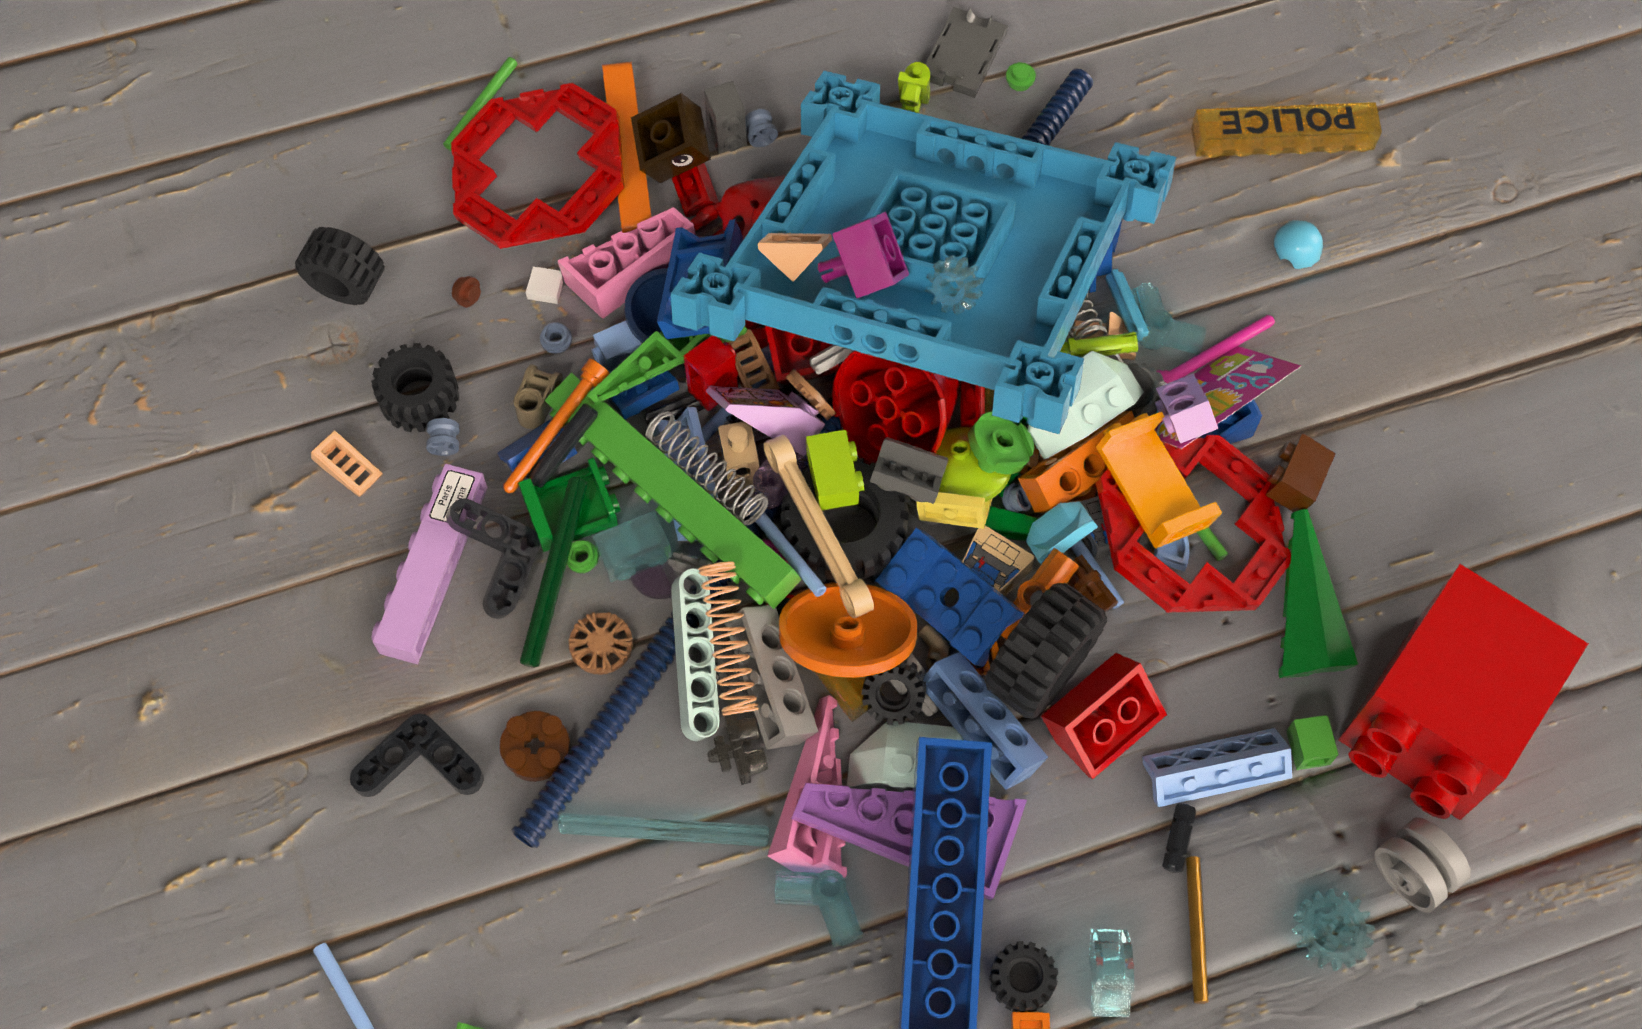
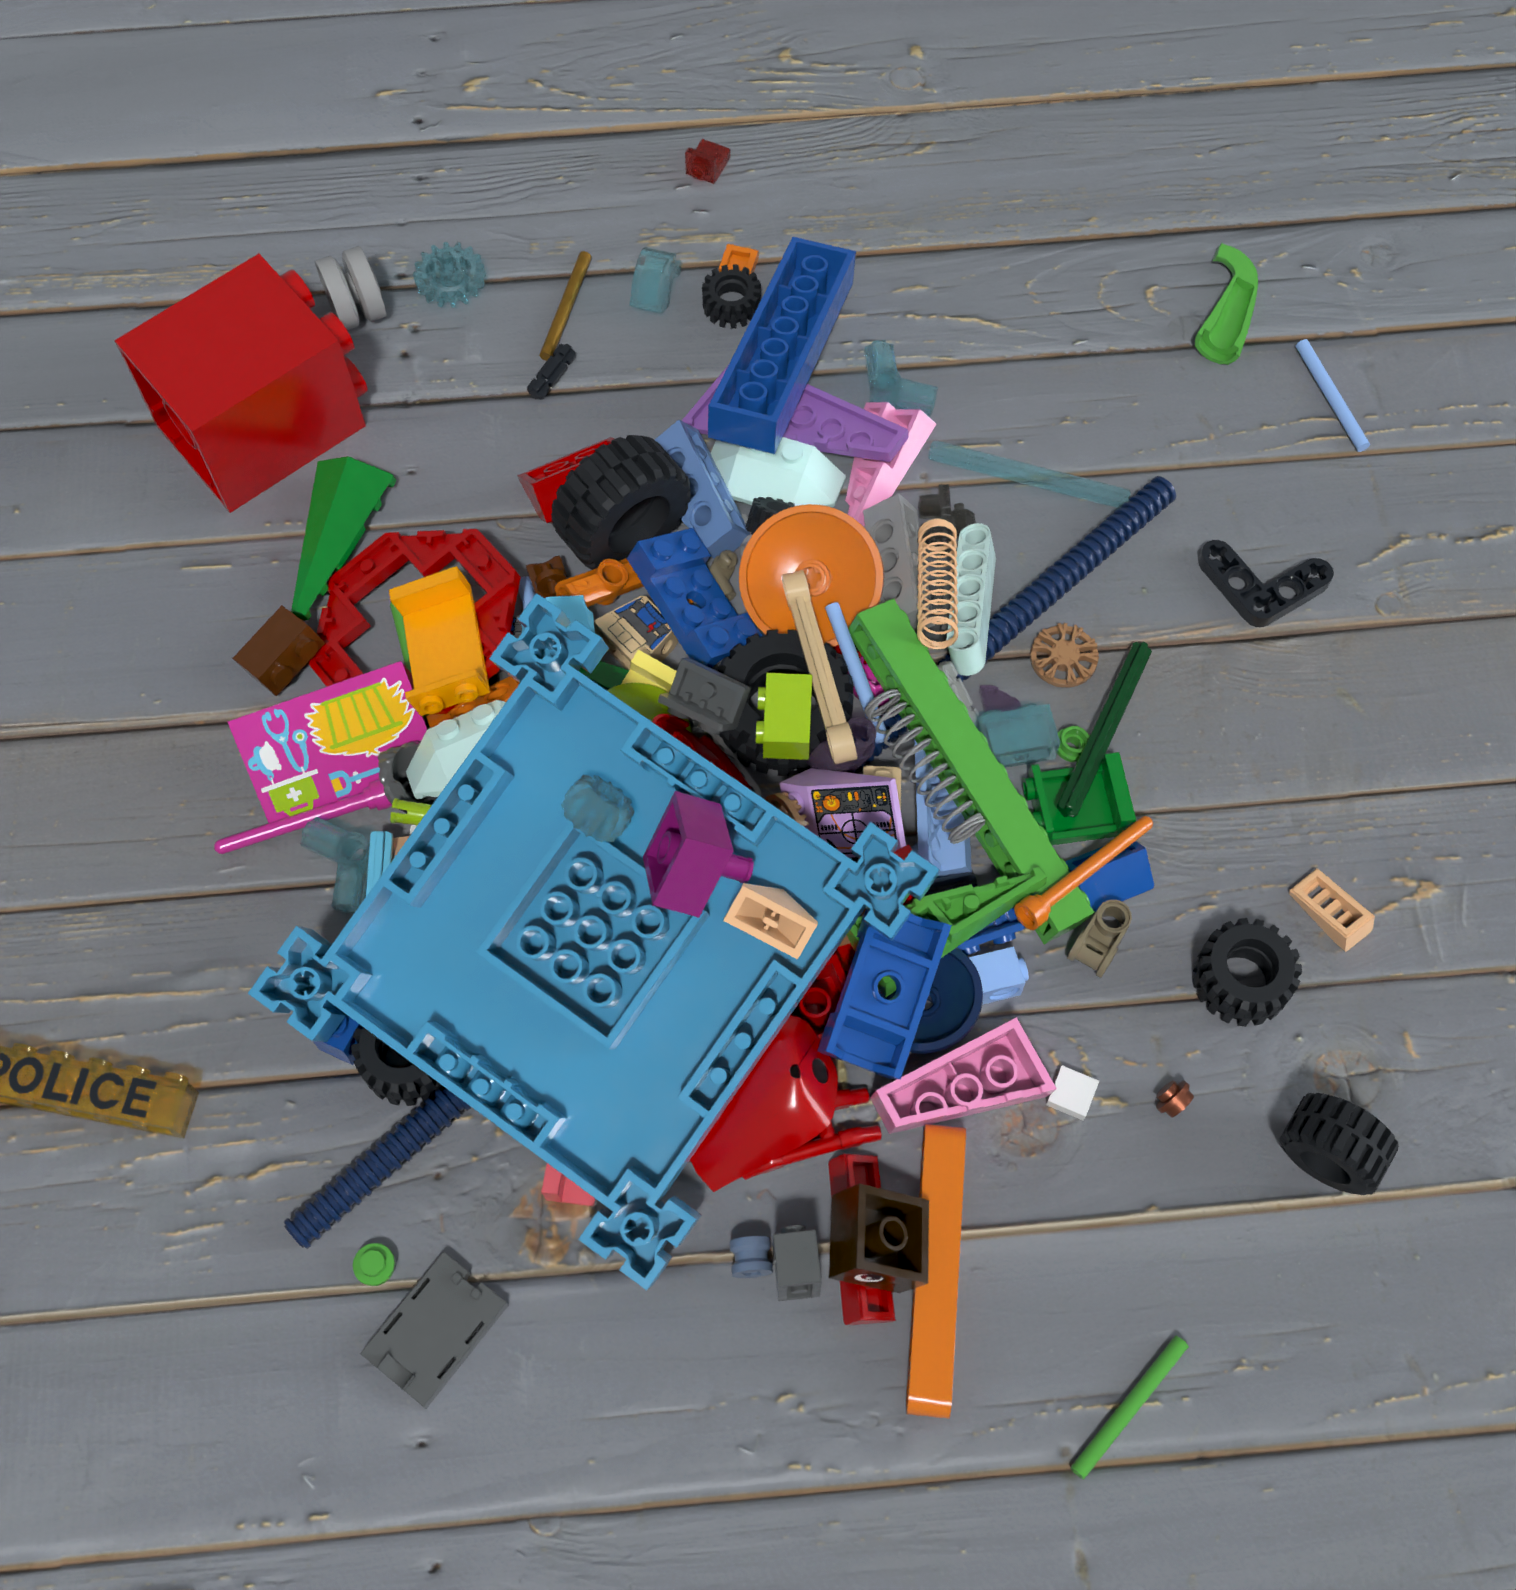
camera: 165 degrees left, 0 degrees up
lavender brick [372,464,487,664] -> none
sand blue wheel [426,418,460,456] -> none
black beam [446,498,540,619] -> none
red plate [451,83,624,249] -> none
reddish brown plate [500,711,571,782] -> none
black axle [528,403,598,488] -> none
sand blue plate [540,323,572,354] -> none
lime hips [898,62,930,113] -> none
light blue fence [1142,728,1292,807] -> none
lavender brick [1155,374,1218,444] -> none
medium azure hair [1274,220,1323,269] -> none
bright green panel [1286,715,1339,770] -> none

